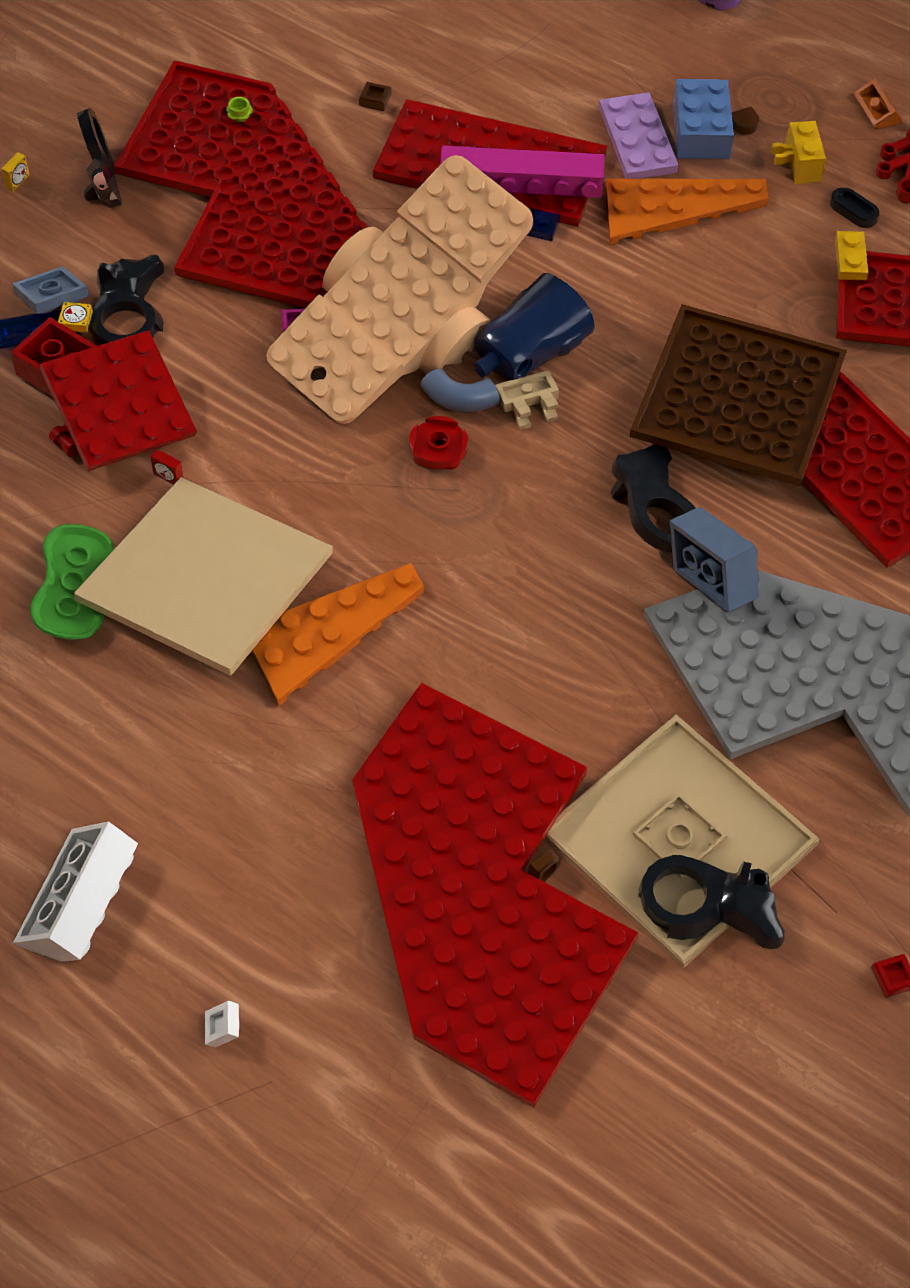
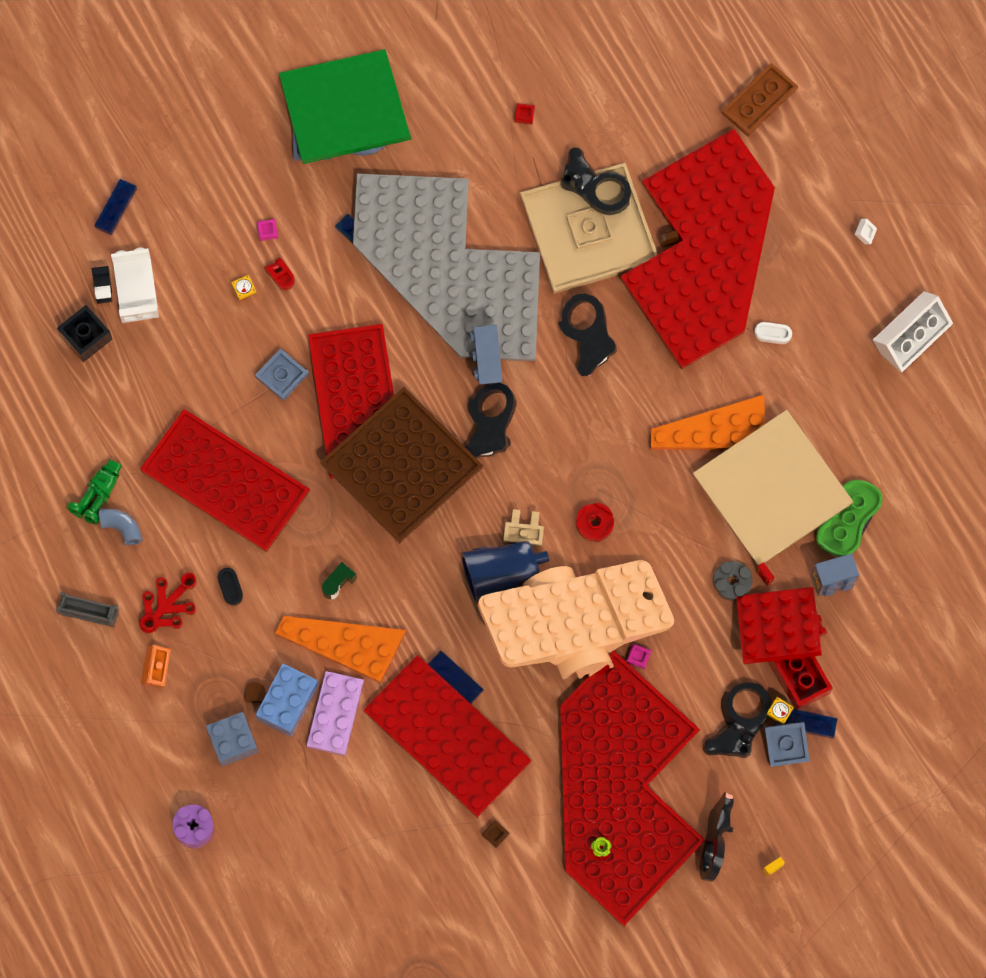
camera: 155 degrees left, 15 degrees up
sand blue cylinder [420,369,500,413] -> none
dark pink brick [440,146,605,198] -> none
yellow brick [771,121,826,184] -> none
yellow plate [835,231,868,280] -> none
none -> sand blue brick [206,712,258,767]
none -> dark green leg [322,562,357,600]
none -> black animal [558,293,617,377]
none -> dark grey plate [713,561,752,601]
none -> dark orange plate [721,63,798,137]
none -> white tile [754,322,792,344]
none -> sand blue brick [811,553,860,597]

